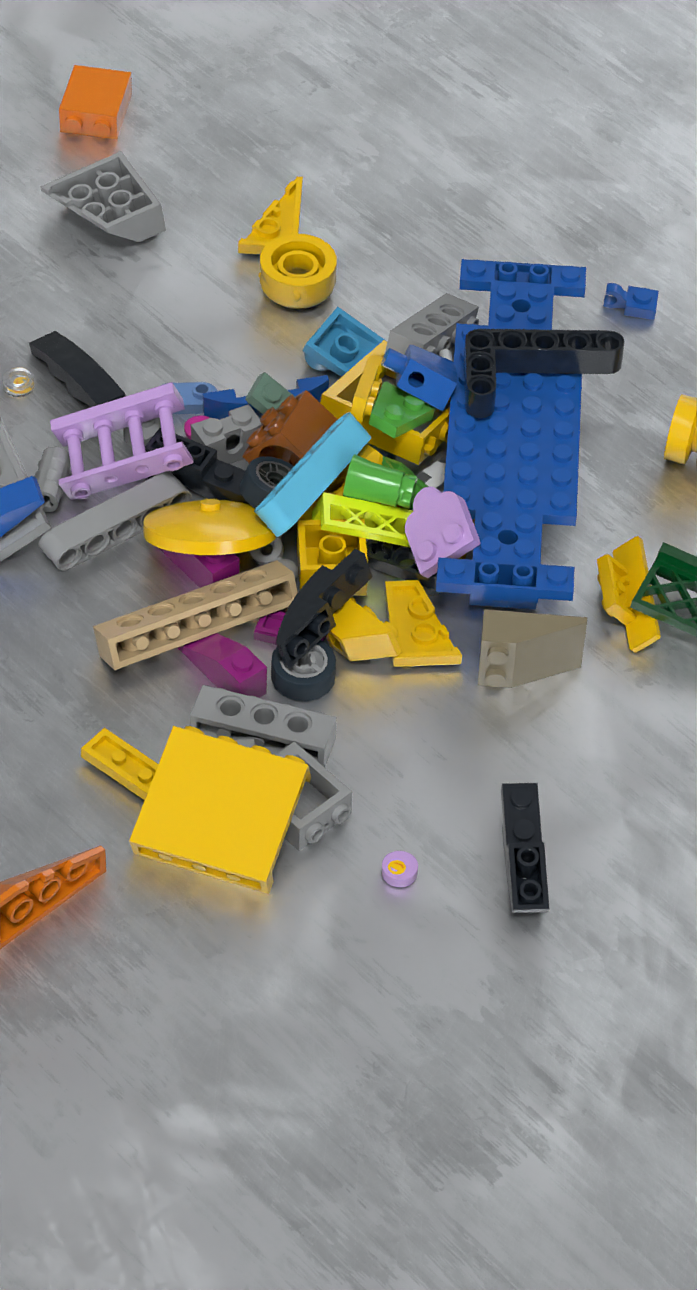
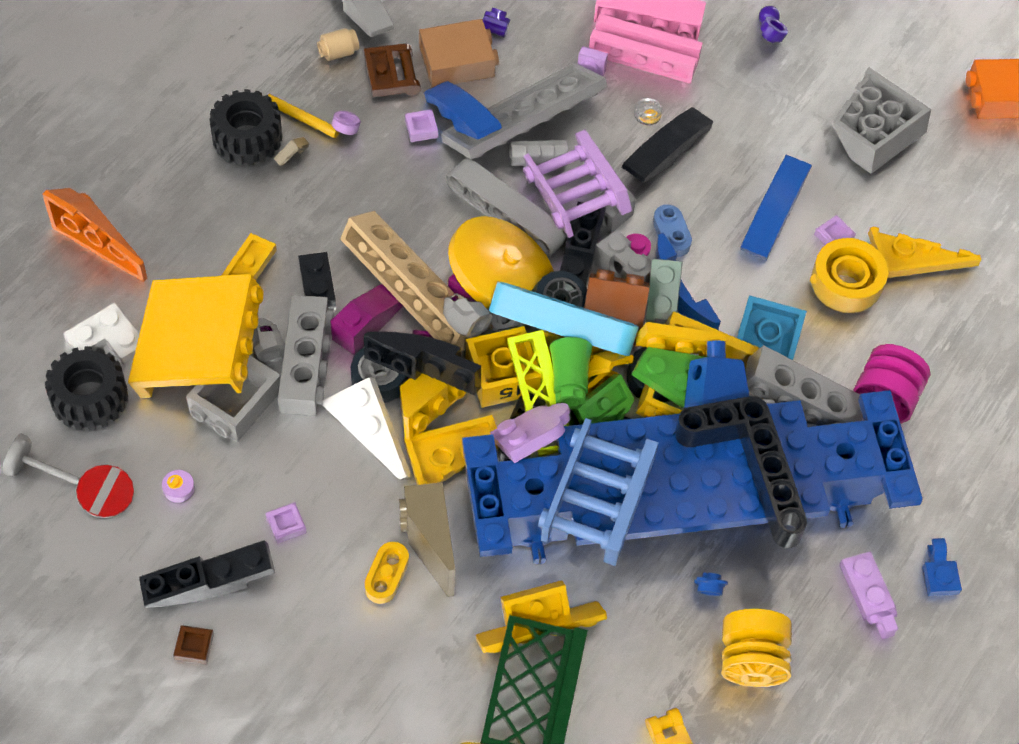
camera: 75 degrees right, 10 degrees up
none -> piece [2,433,134,519]
none -> black tyre [45,346,128,431]
none -> white plate [63,303,139,364]
none -> reddish brown tile [173,625,214,664]
none -> lavender tile [265,502,307,544]
none -> black plate [298,252,336,307]
none -> white wing [323,377,412,480]
none -> yellow plate [365,542,409,604]
none -> light grey rock [443,293,493,338]
none -> medium blue fence [538,418,659,566]
none -> blue plate [694,573,728,596]
none -> blue slope [740,154,812,261]
none -> lavender tile [814,215,856,245]
none -> lavender hinge [840,551,898,639]
none -> dark pink wheel [853,344,931,423]

